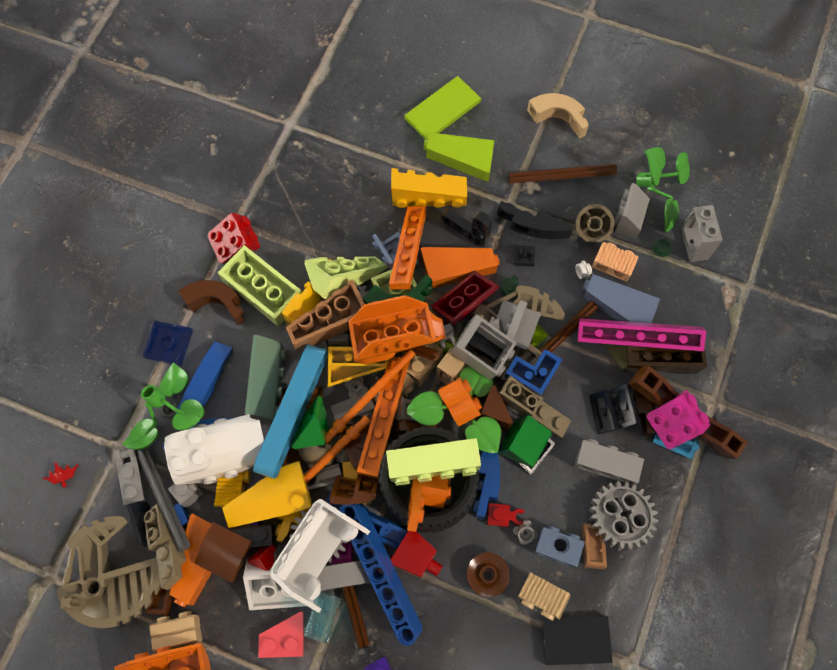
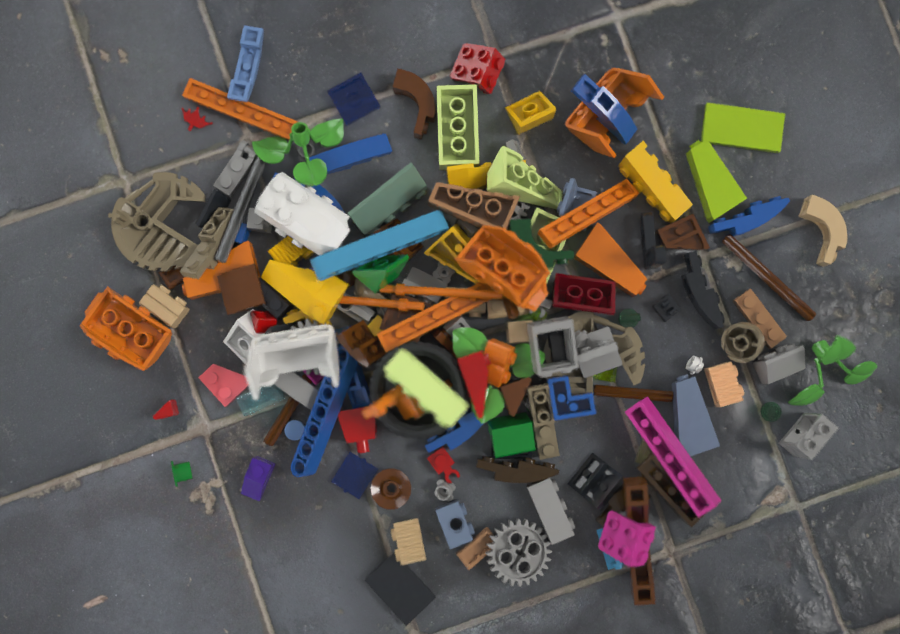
camera: 45 degrees right, 15 degrees up
none -> orange plate [182,78,298,140]
none -> medium blue slope [227,25,264,102]
none -> medium blue tile [285,420,305,440]
none -> clear blue piece [331,451,378,499]
none -> red slope [458,350,492,419]
none -> dark brown slope [476,456,560,483]
none -> yellow slope [505,91,556,135]
none -> orange windscreen [565,68,664,158]
none -> blue slope [571,74,637,145]
none -> reddish brown wing [656,214,710,250]
none -> blue slope [708,196,790,237]
none -> medium nougat plate [733,289,787,349]

